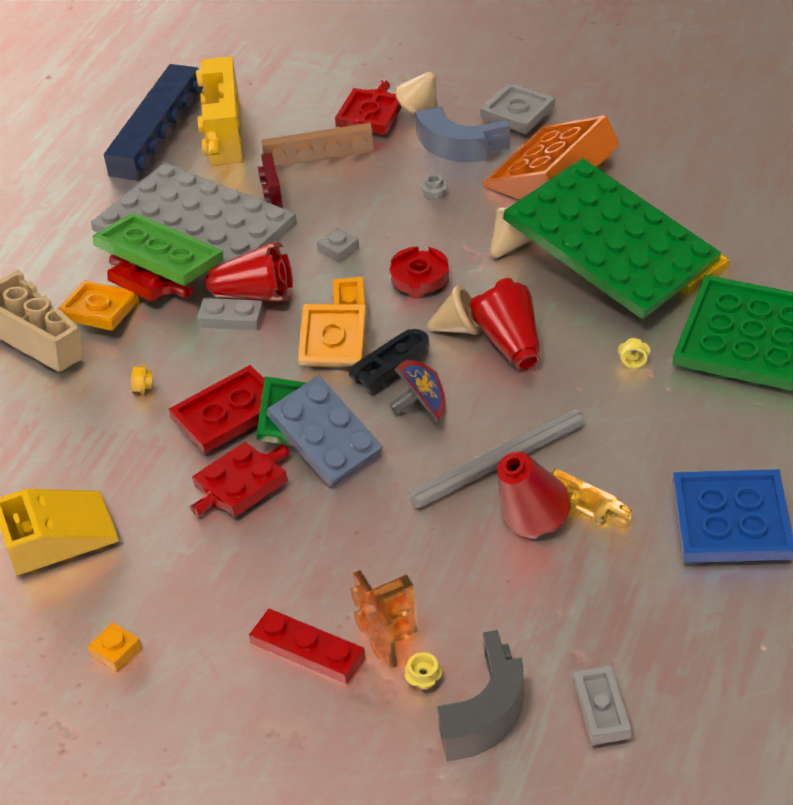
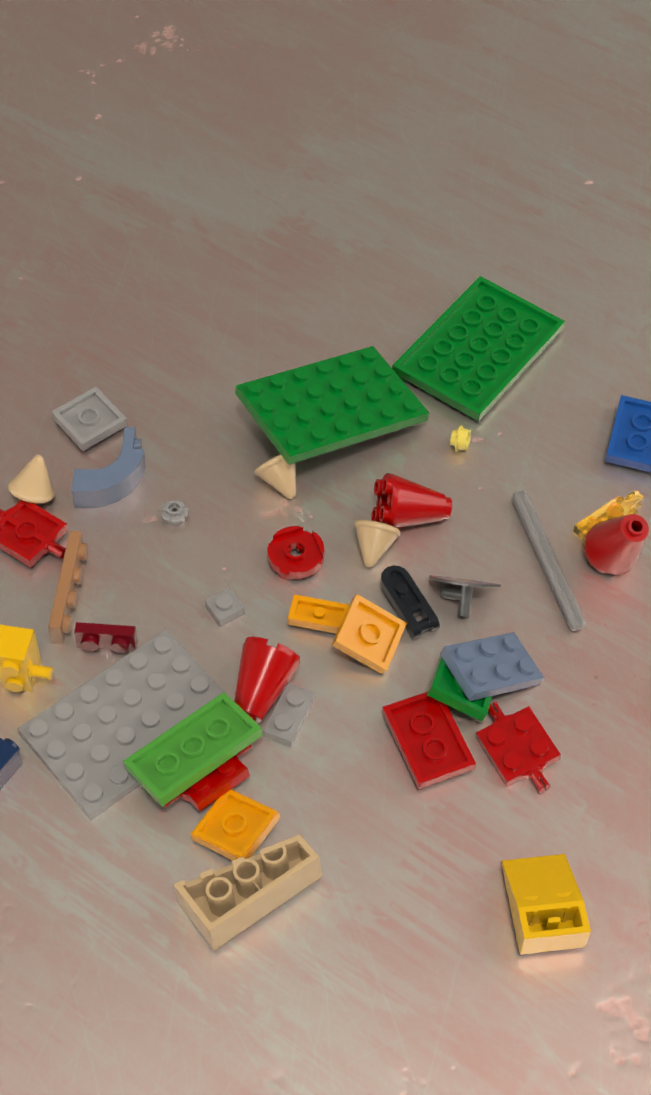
camera: 80 degrees left, 10 degrees up
yellow plate [131,364,152,395] -> none
orange slope [482,115,620,200] -> none

